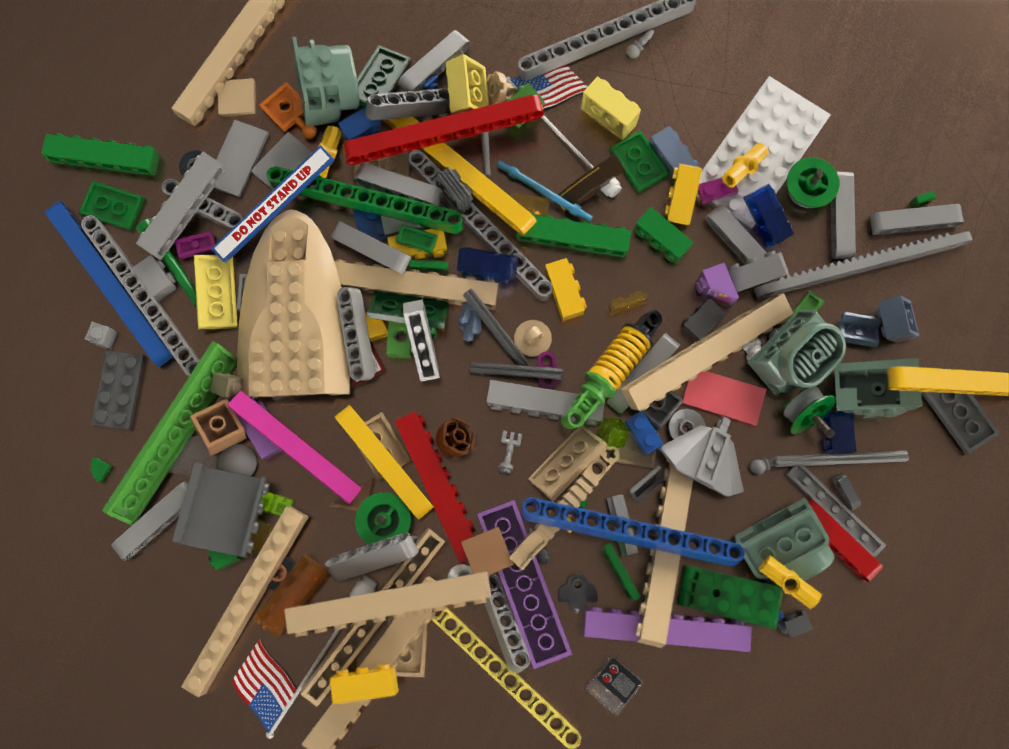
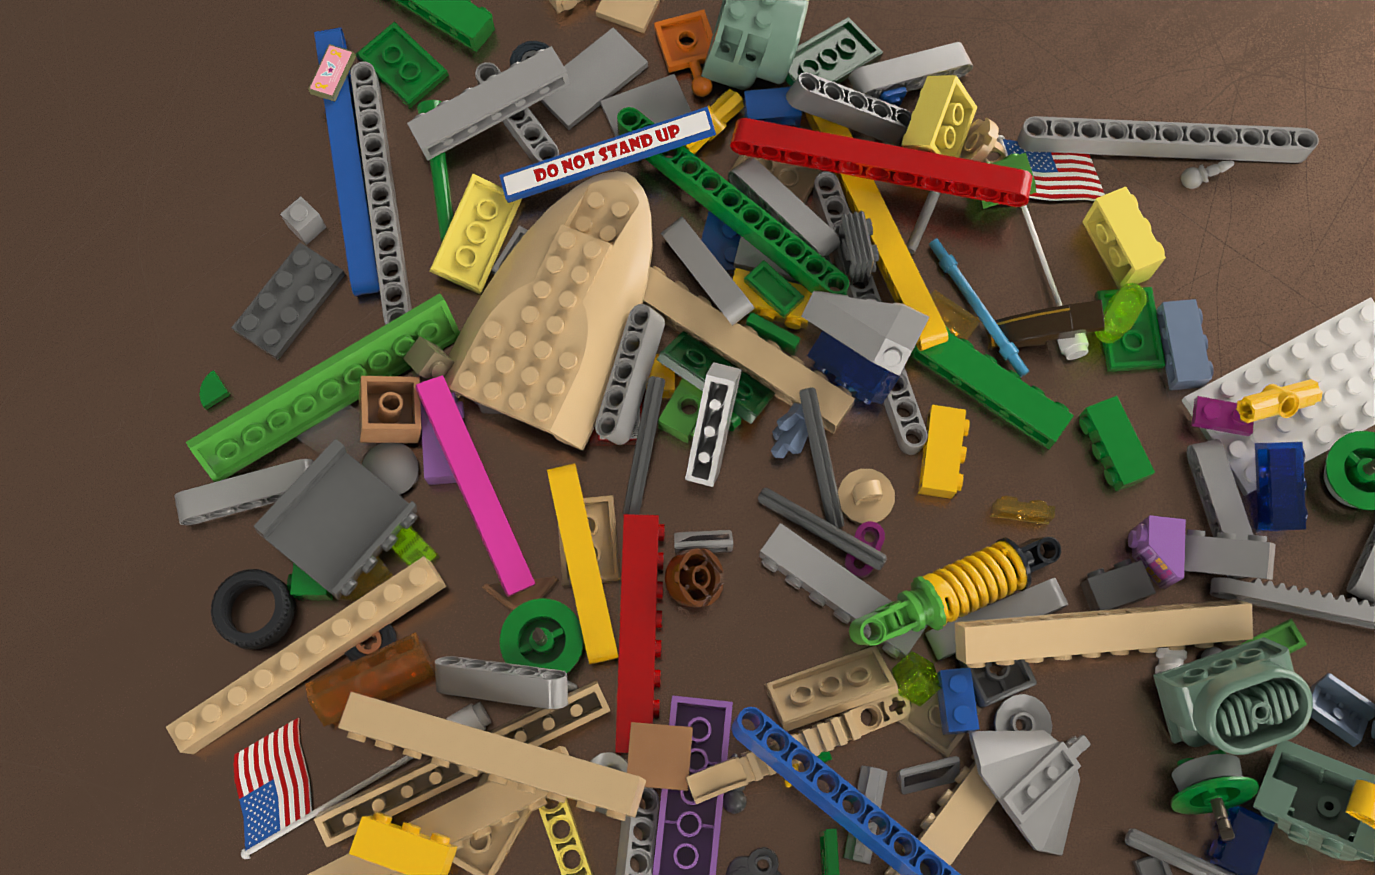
camera: 25 degrees right, 5 degrees down
light grey brick [132,255,177,301] -> none
magenta plate [175,231,216,259] -> none
light grey hinge [498,430,522,474] -> none
yellow brick [664,163,702,225] -> none
coral tile [682,371,767,426] -> none
light grey bar [750,458,775,475] -> none
none -> black tyre [211,569,295,650]
none -> tile [308,44,356,102]
none -> dark grey axle [622,376,665,515]
none -> light grey slope [674,530,733,554]
none -> light grey wedge [801,290,929,375]
none -> clear neon green brick [1095,283,1147,343]

